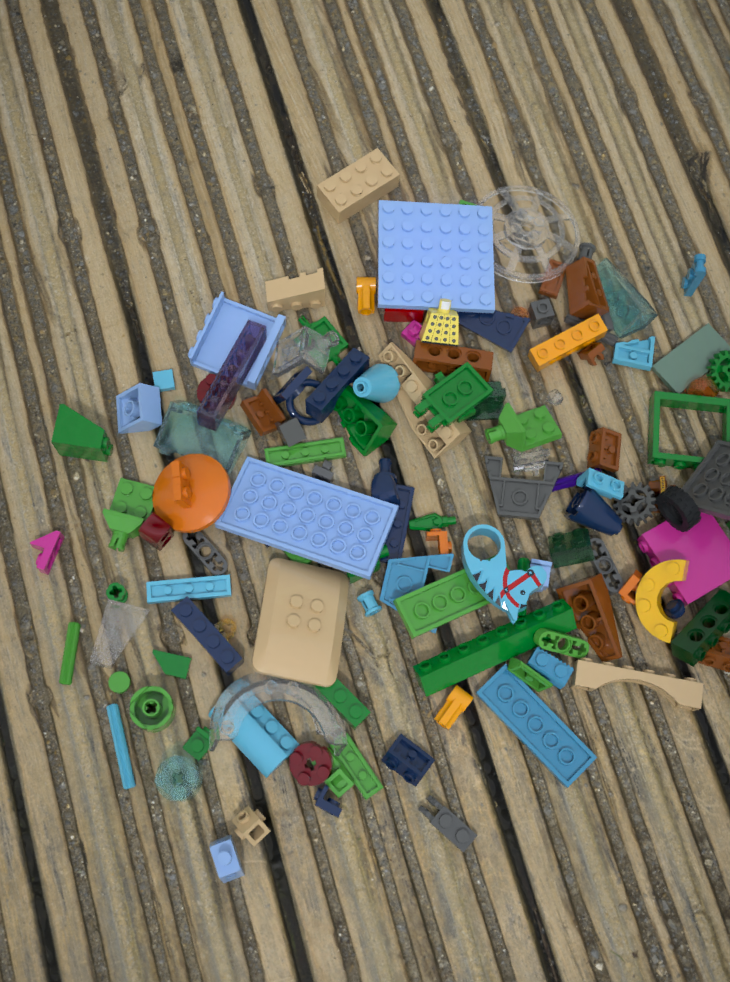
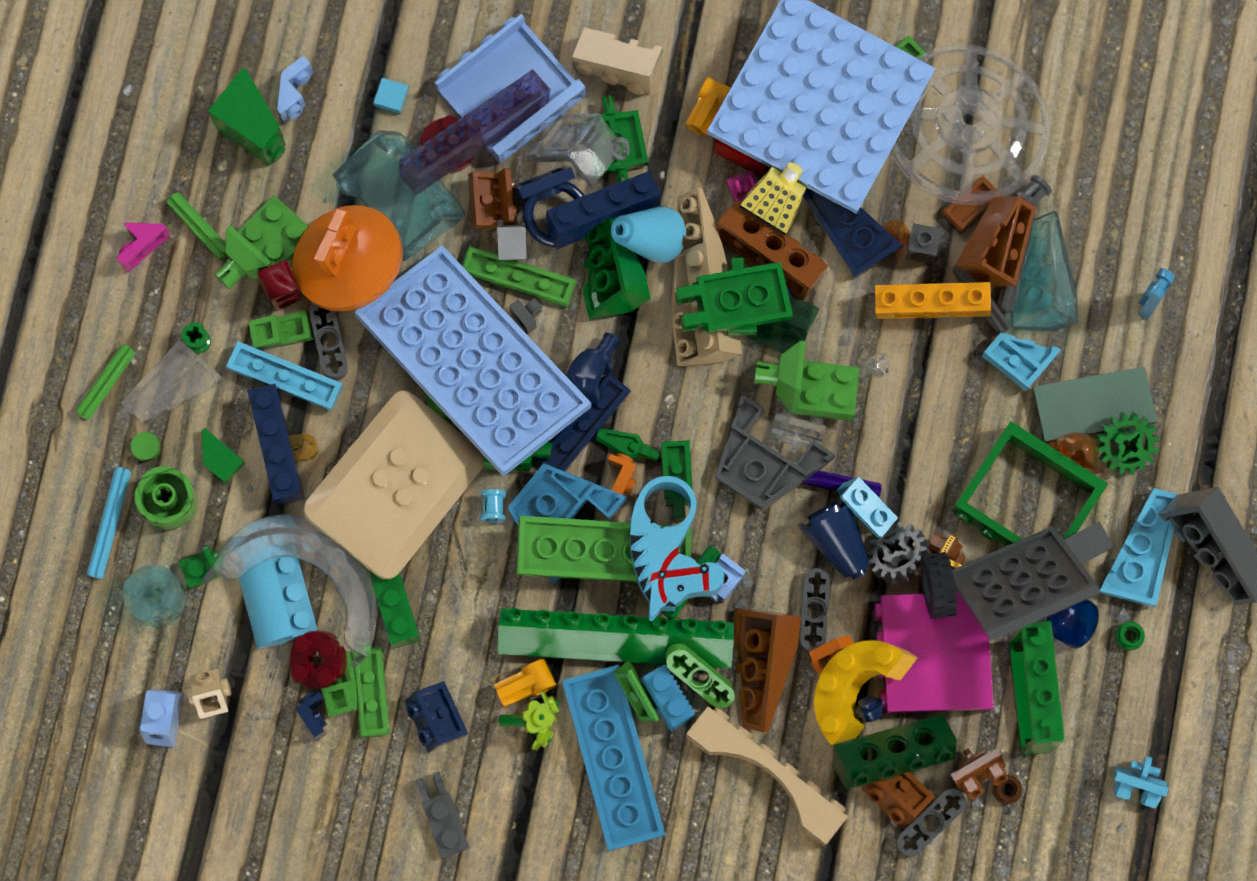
camera: 35 degrees right, 5 degrees up
light blue slope [116,383,162,434] -> none
clear green bracket [548,528,595,568] -> none
dark orange tile [577,342,605,366] -> none
dark orange bracket [587,427,622,472] -> none
none -> bright green axle [167,192,227,260]
none -> bright green slope [249,310,314,349]
none -> light blue slope [277,56,313,123]
none -> lime plant [498,690,560,750]
none -> green hinge [661,440,693,522]

